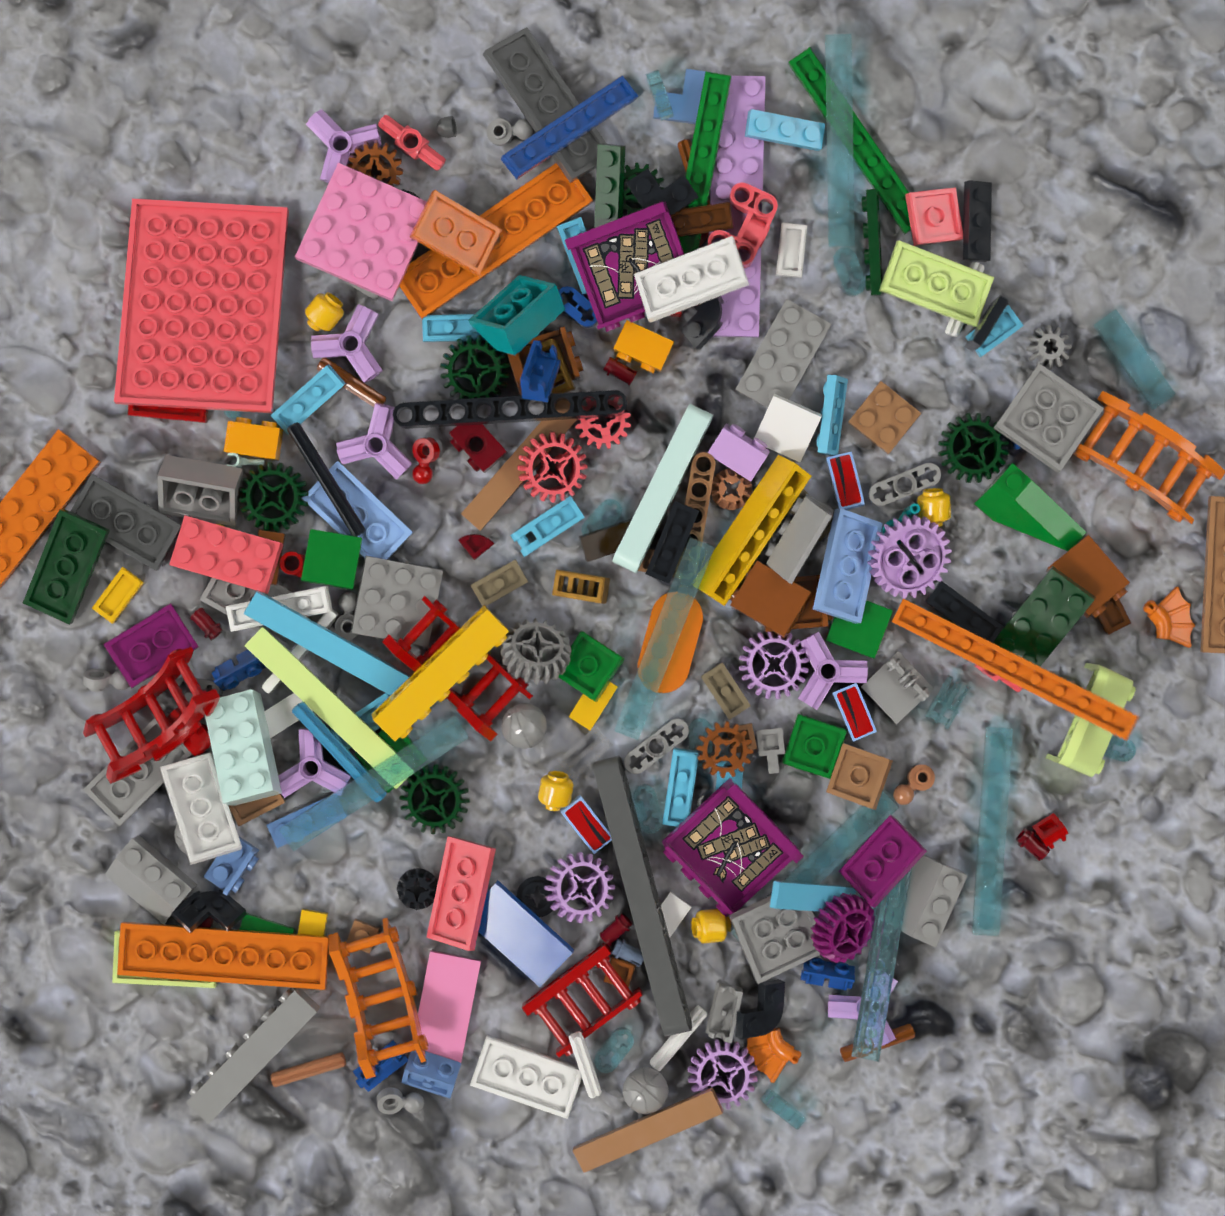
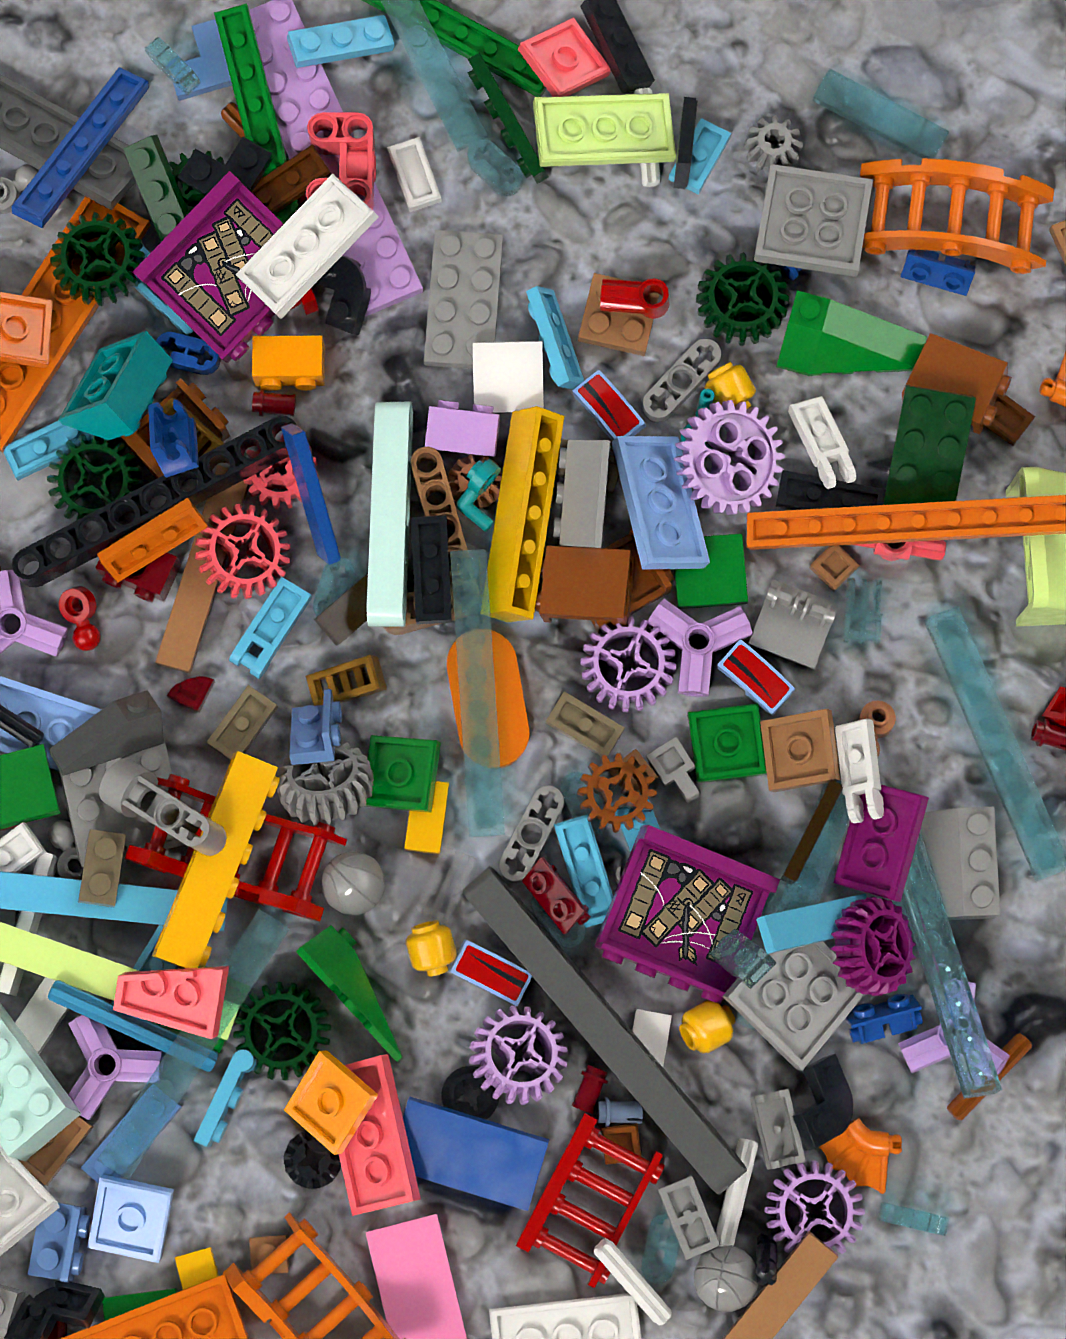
camera: 25 degrees left, 10 degrees down
none -> dark grey slope [49,690,164,776]
none -> dark green gear [50,212,146,306]
none -> dark tan plate [78,829,126,908]
none -> light blue tile [87,1174,174,1263]
none -> orange plate [97,498,208,583]
none -> light grey beam [99,758,227,856]
none -> coral wing [113,966,229,1039]
none -> medium azure plate [193,1050,257,1147]
none -> blue tile [281,423,341,565]
none -> light orange plate [284,1050,378,1155]
none -> medium blue bracket [289,689,342,765]
none -> green wedge [296,925,404,1063]
none -> teal plate [456,459,501,532]
none -> dark red hinge [522,857,591,935]
none -> red piece [600,278,670,319]
none -> light grey hinge [658,1176,720,1260]
none -> clear light blue plate [709,929,777,989]
none -> black axle [756,1233,777,1286]
none -> dark brown tile [781,779,843,885]
none -> white hinge [788,396,857,489]
none -> medium nougat tile [809,545,860,592]
none -> white hinge [835,718,884,824]
none -> blue hinge [900,250,976,296]

